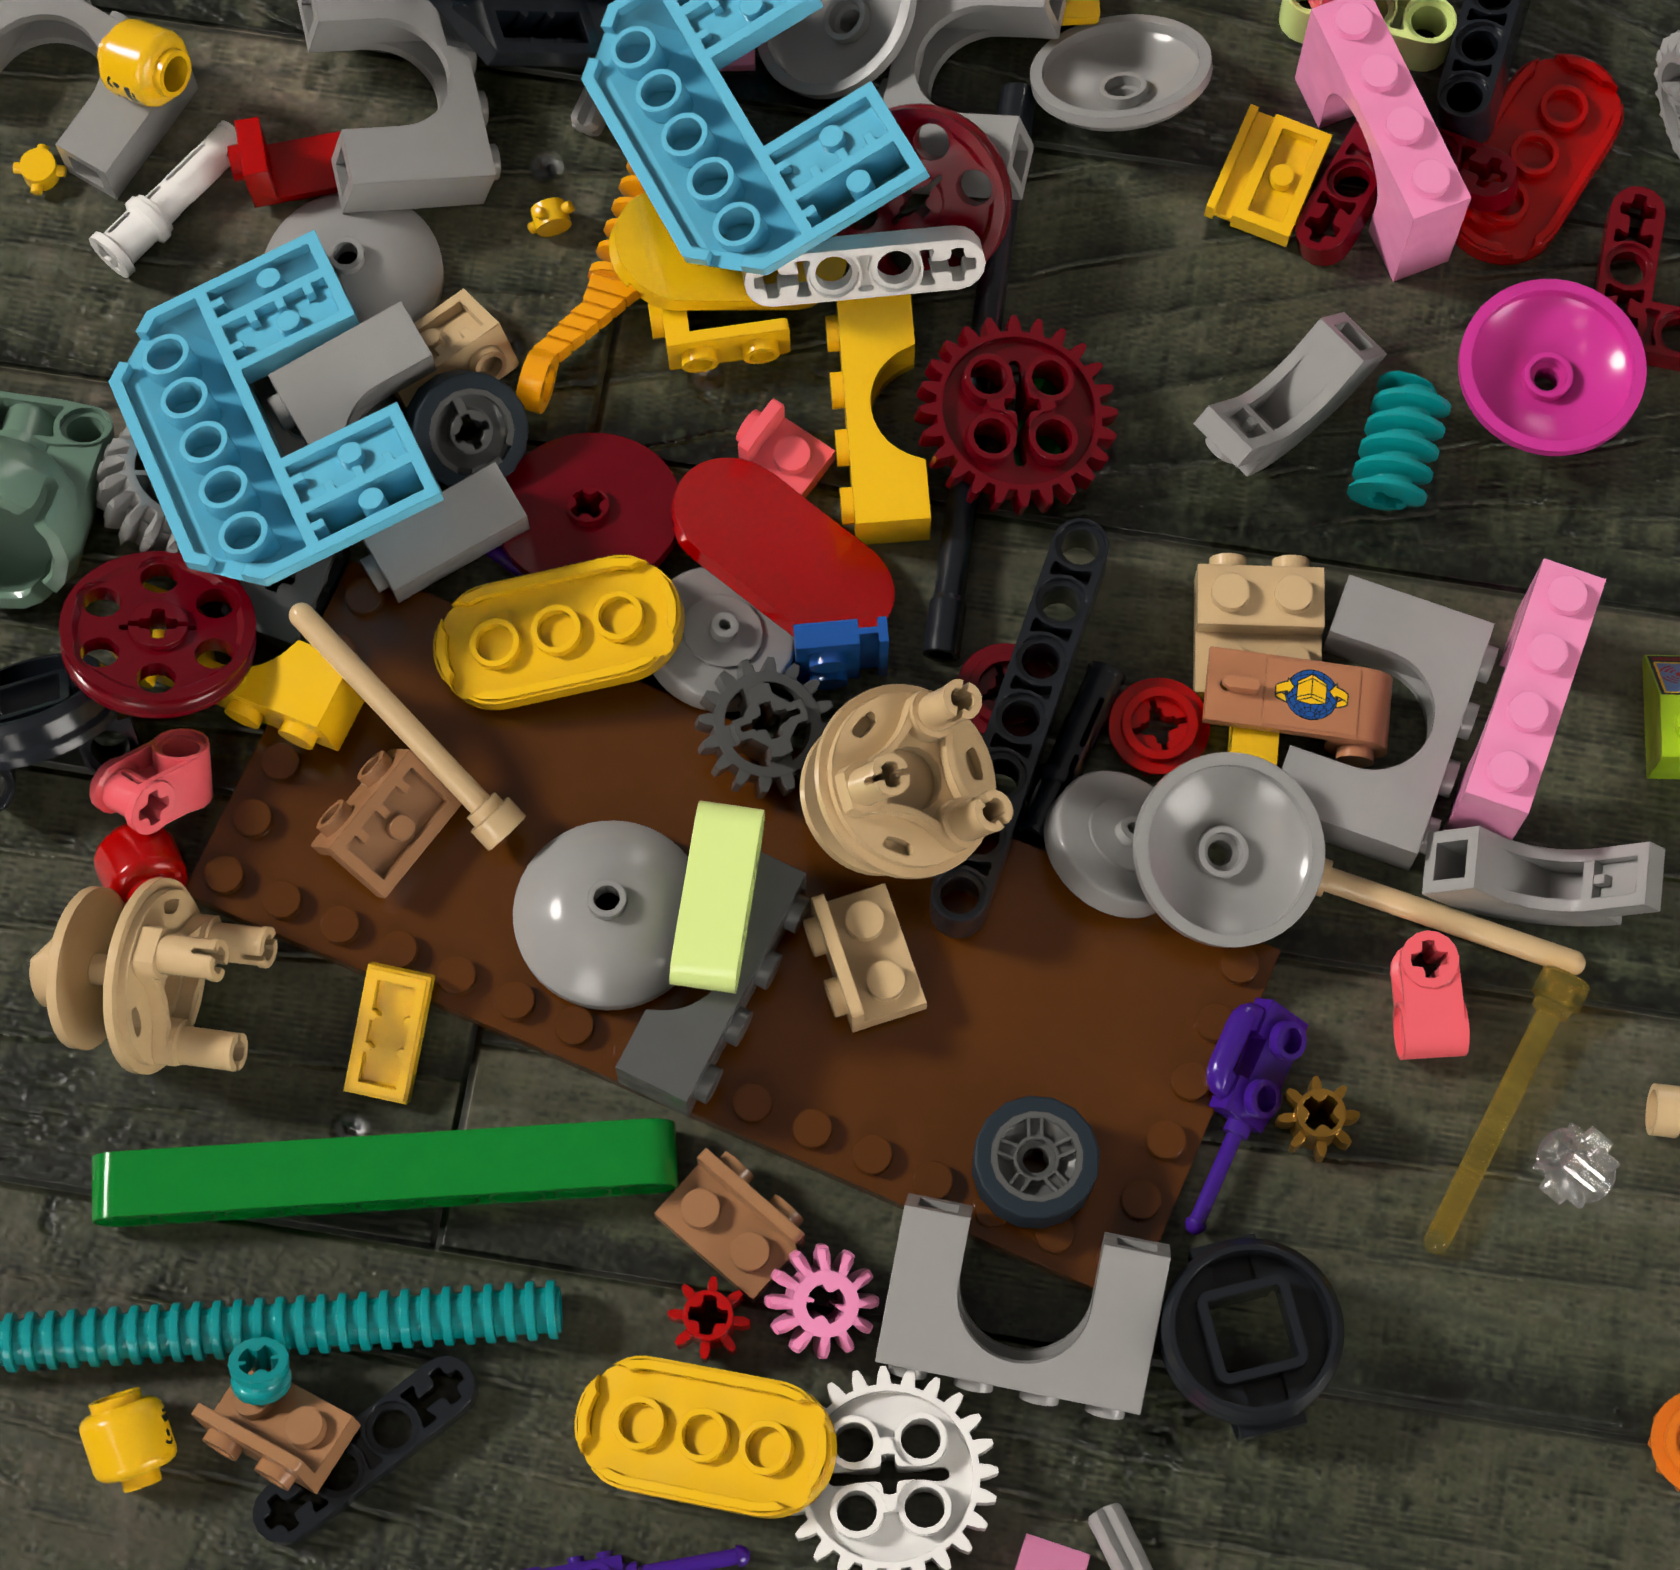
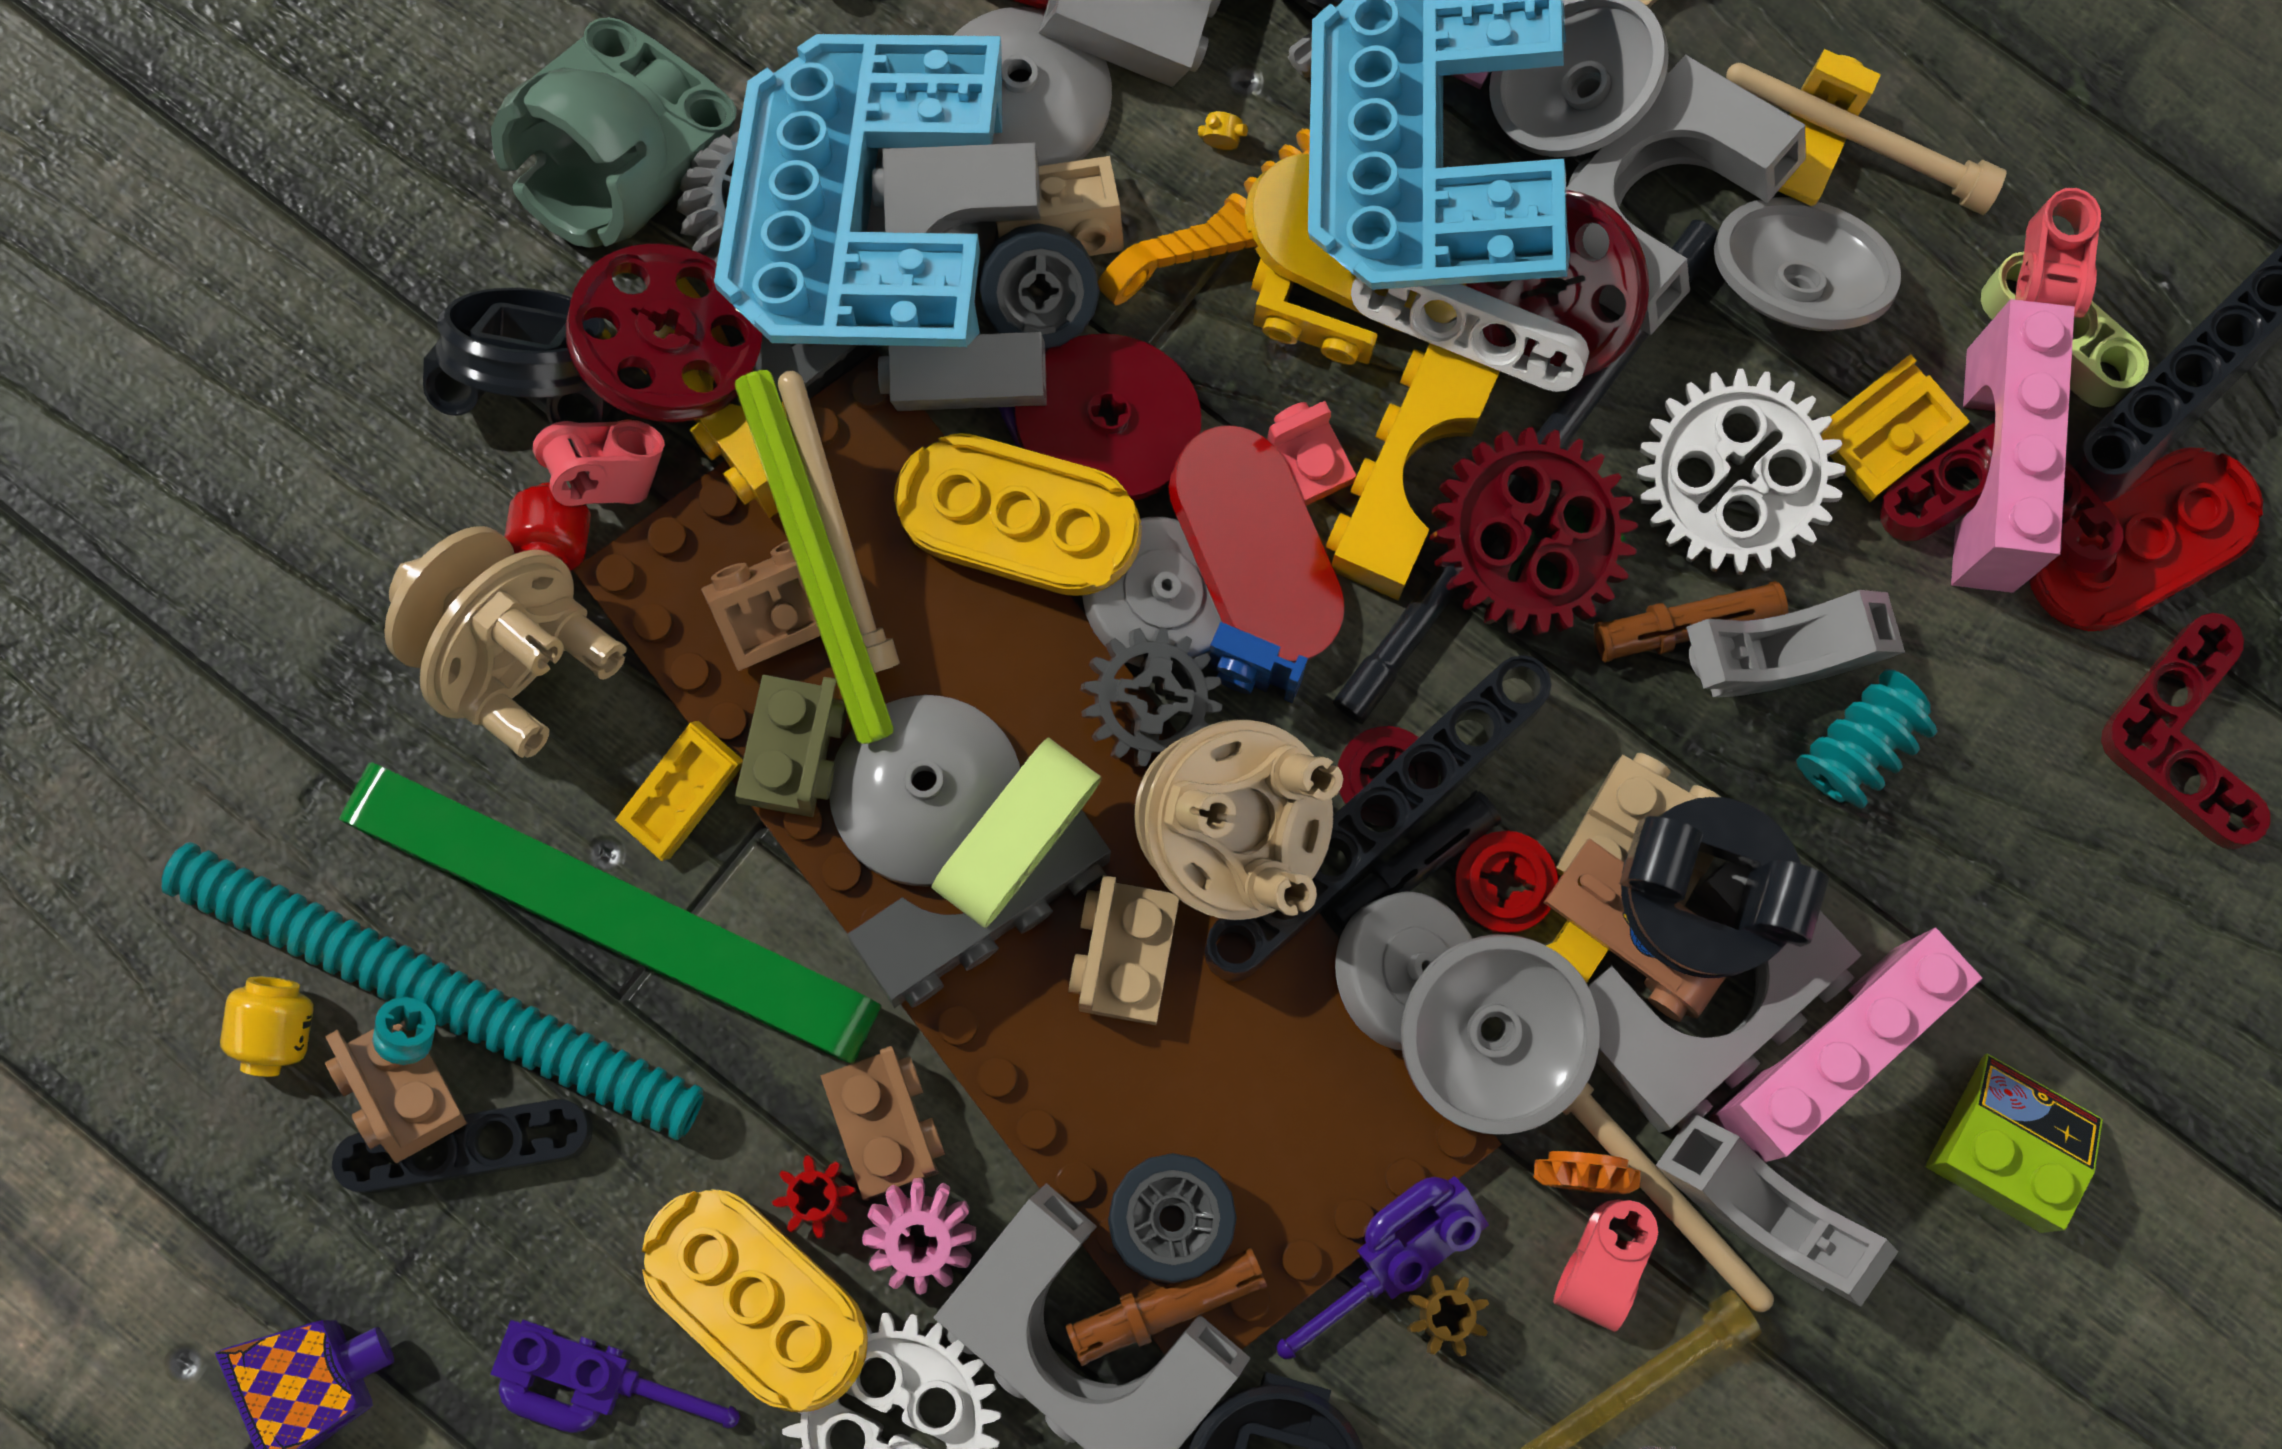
camera: 25 degrees right, 5 degrees up
dark pink dish [1458,279,1647,456] -> none
none -> lime axle [735,370,894,744]
none -> olive bracket [735,675,847,817]
none -> dark orange pin [1066,1247,1267,1366]
none -> orange gear [1534,1151,1641,1194]
none -> dark orange pin [1594,581,1788,662]
none -> black piece [1619,797,1829,978]
none -> white gear [1637,369,1845,575]

